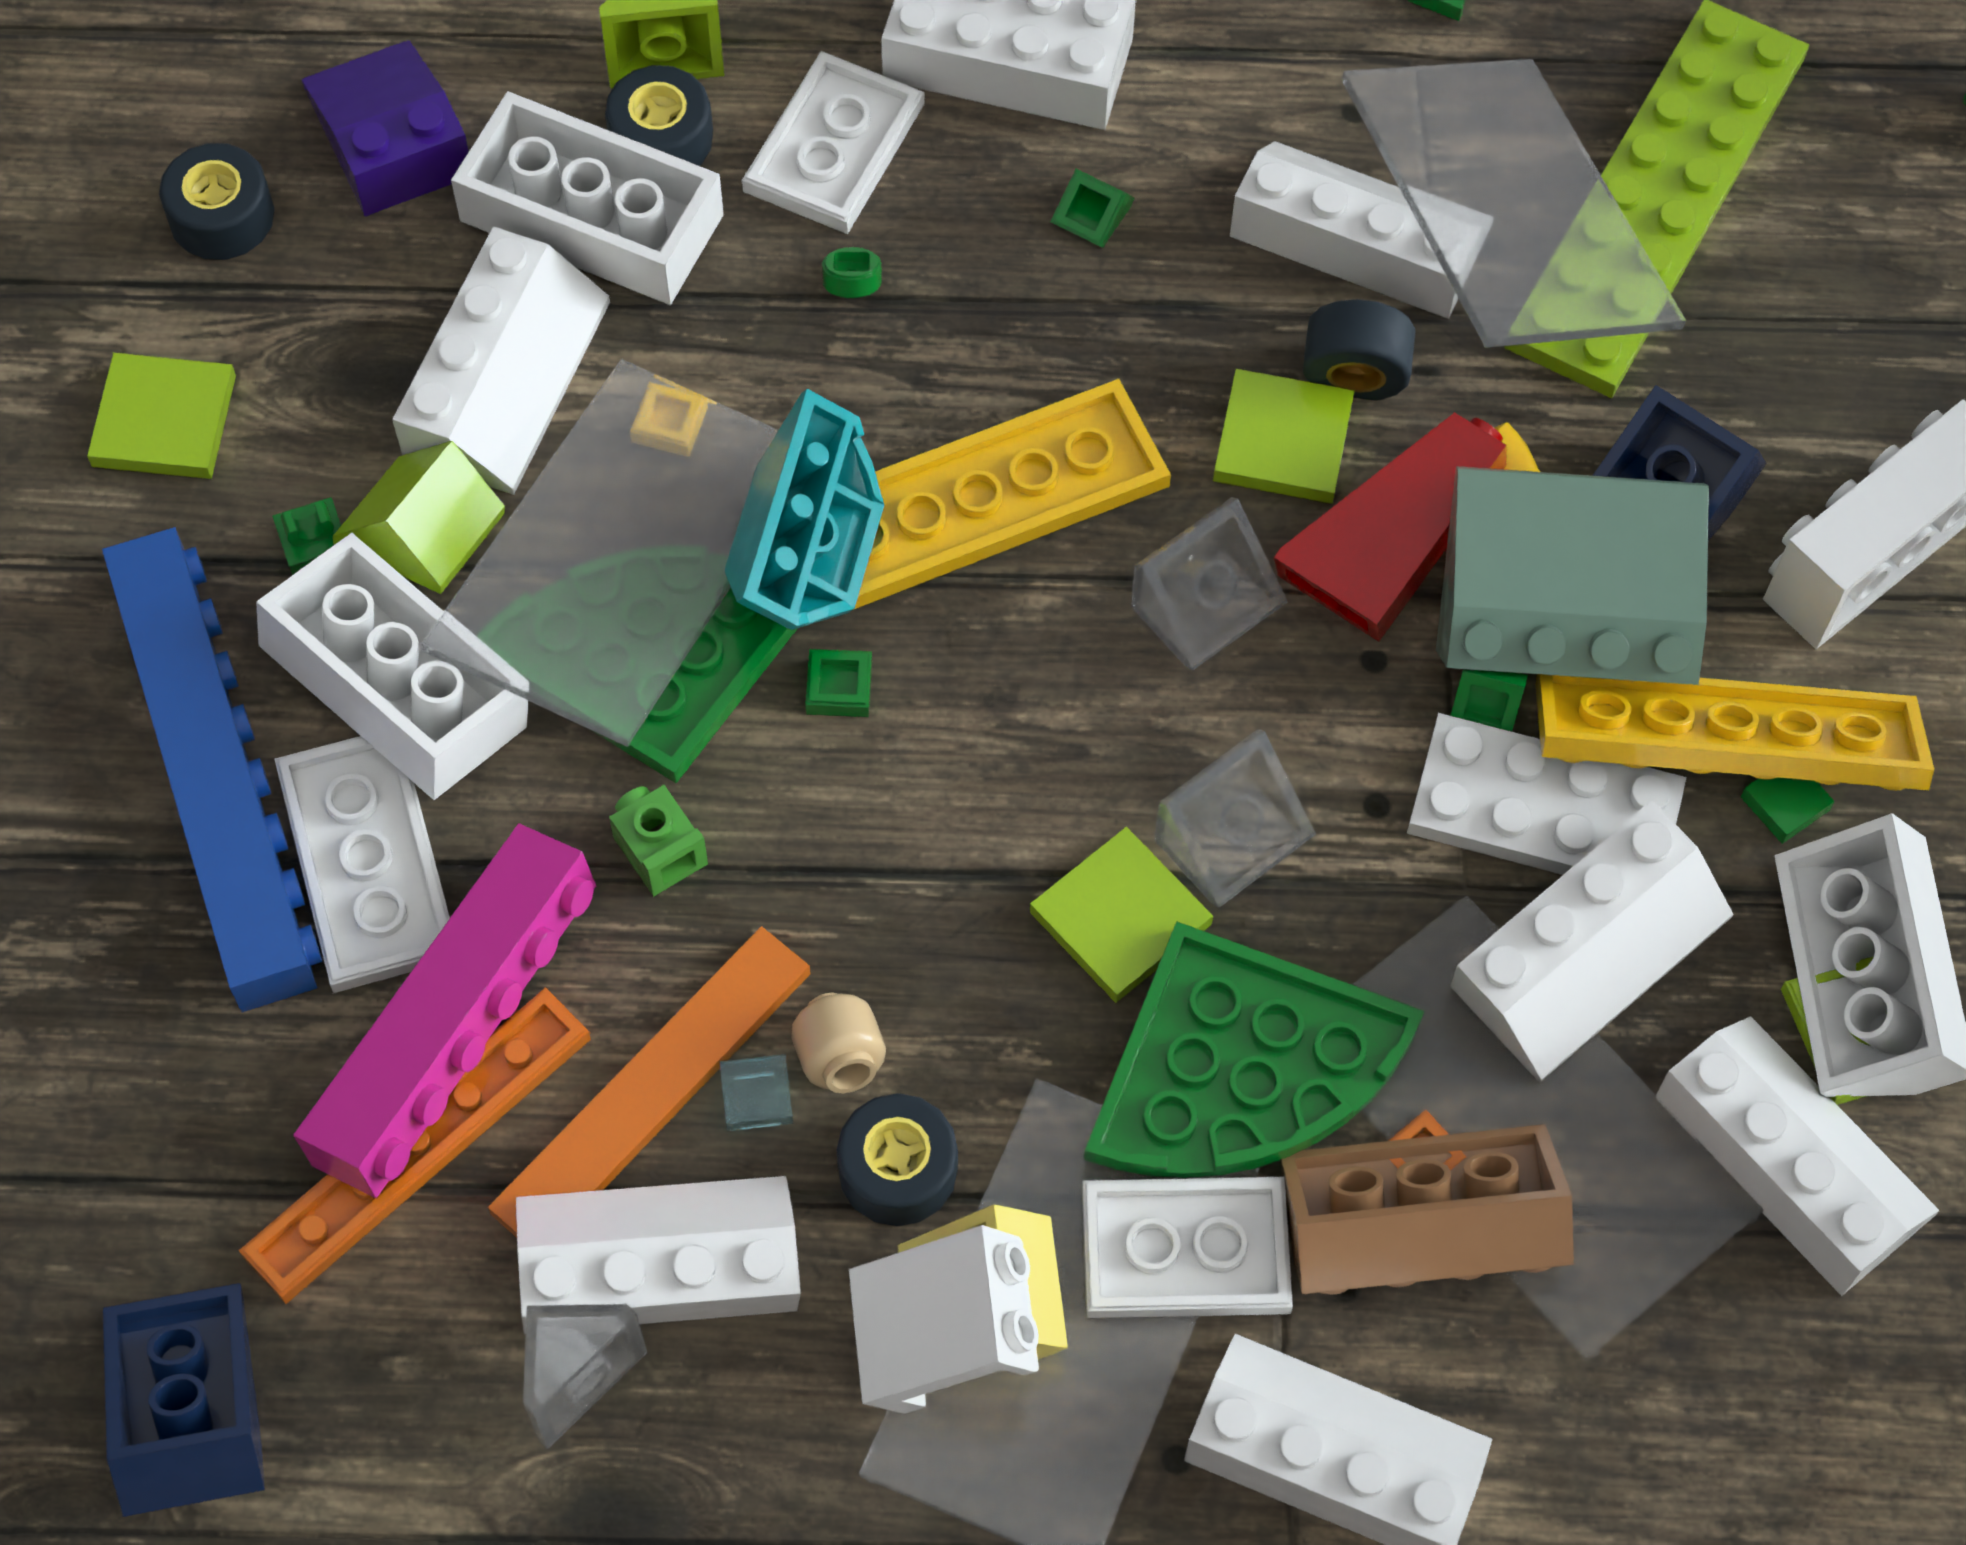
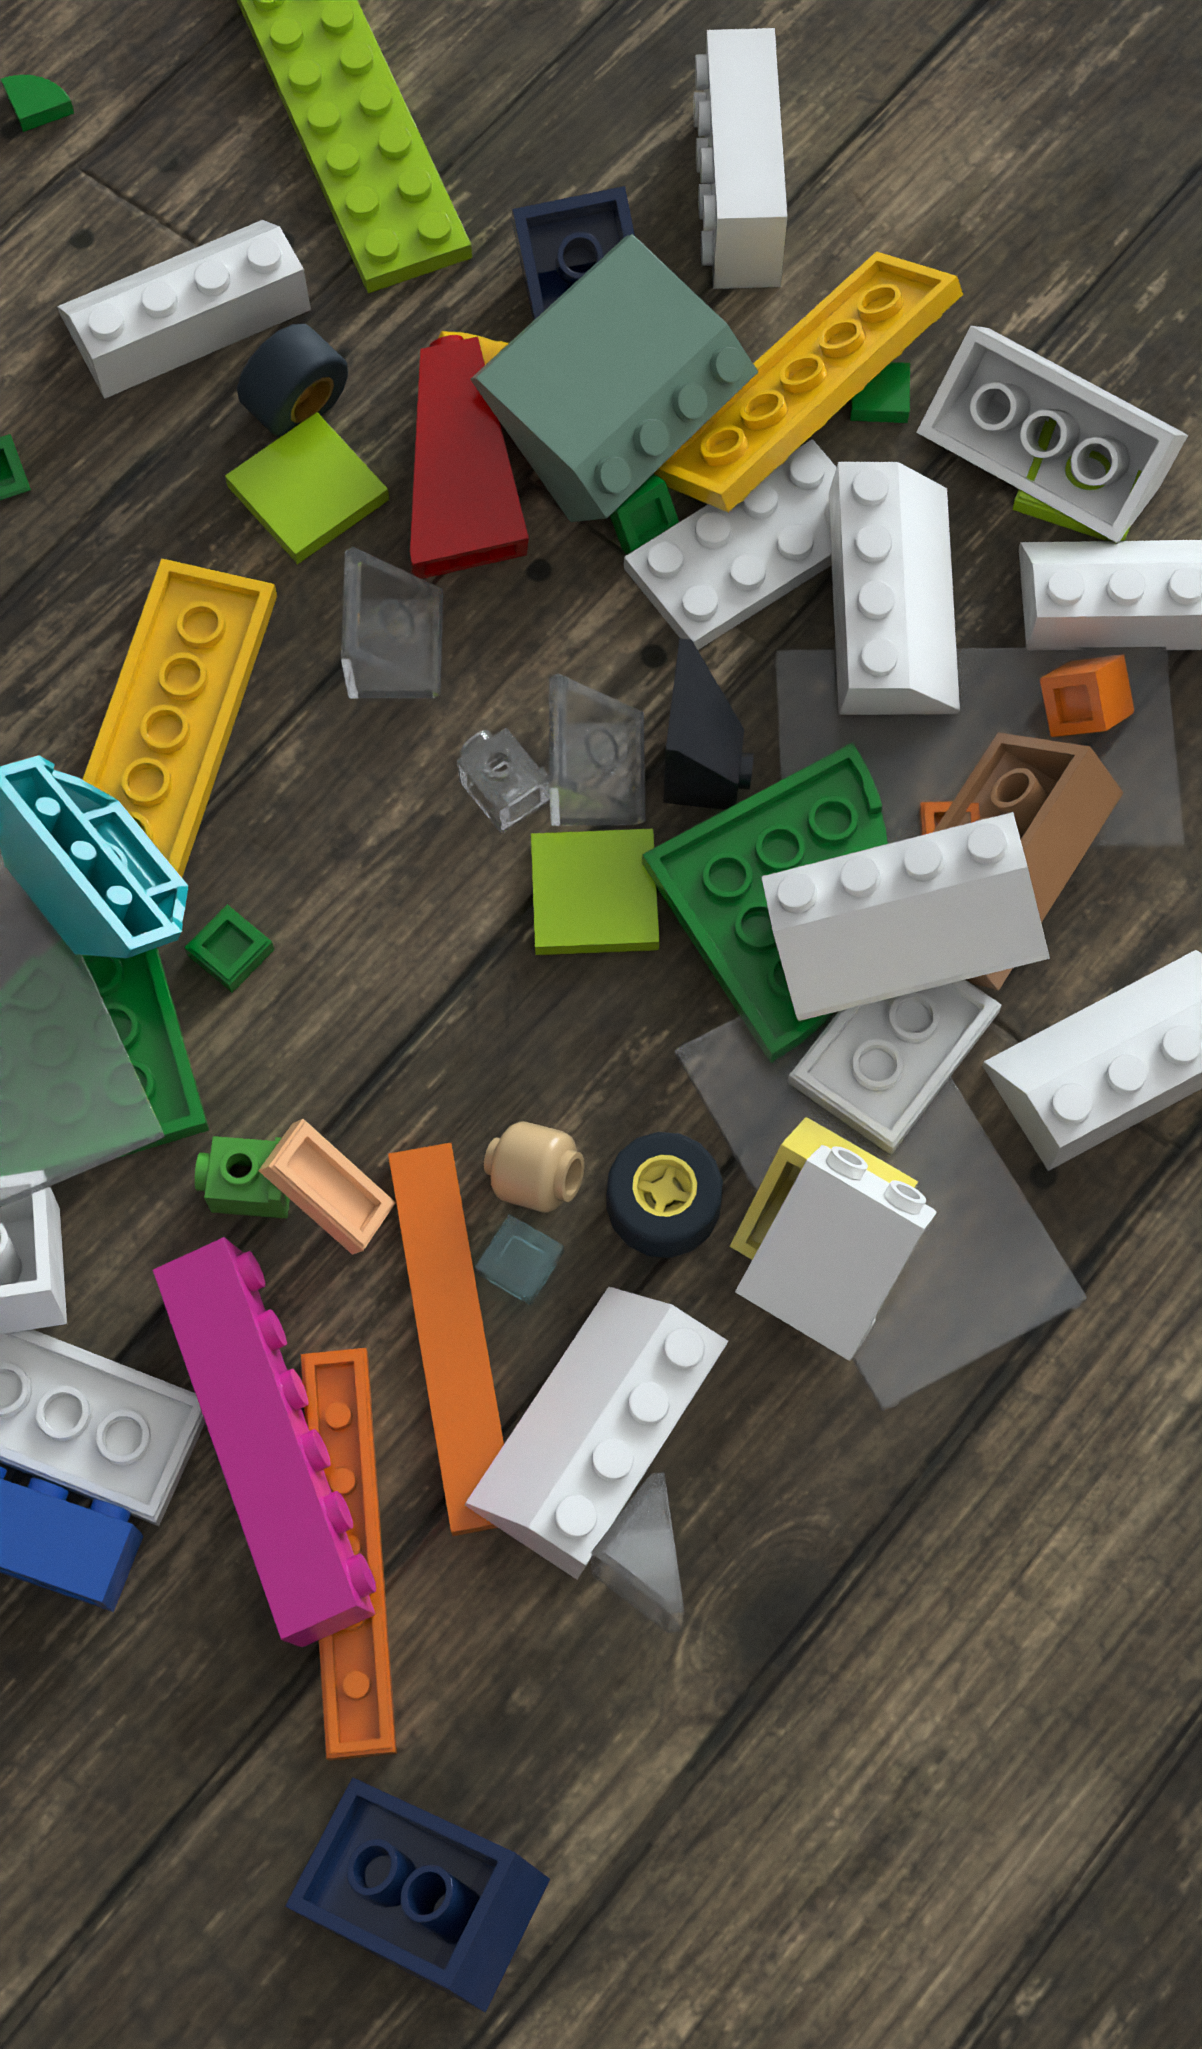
camera: 50 degrees left, 5 degrees up
clear piece [1341,59,1686,348] -> none
none -> light nougat tile [258,1119,396,1255]
none -> clear brick [457,727,550,834]
none -> black slope [663,638,754,810]
none -> white slope [762,812,1050,1021]
none -> orange panel [1039,654,1134,737]

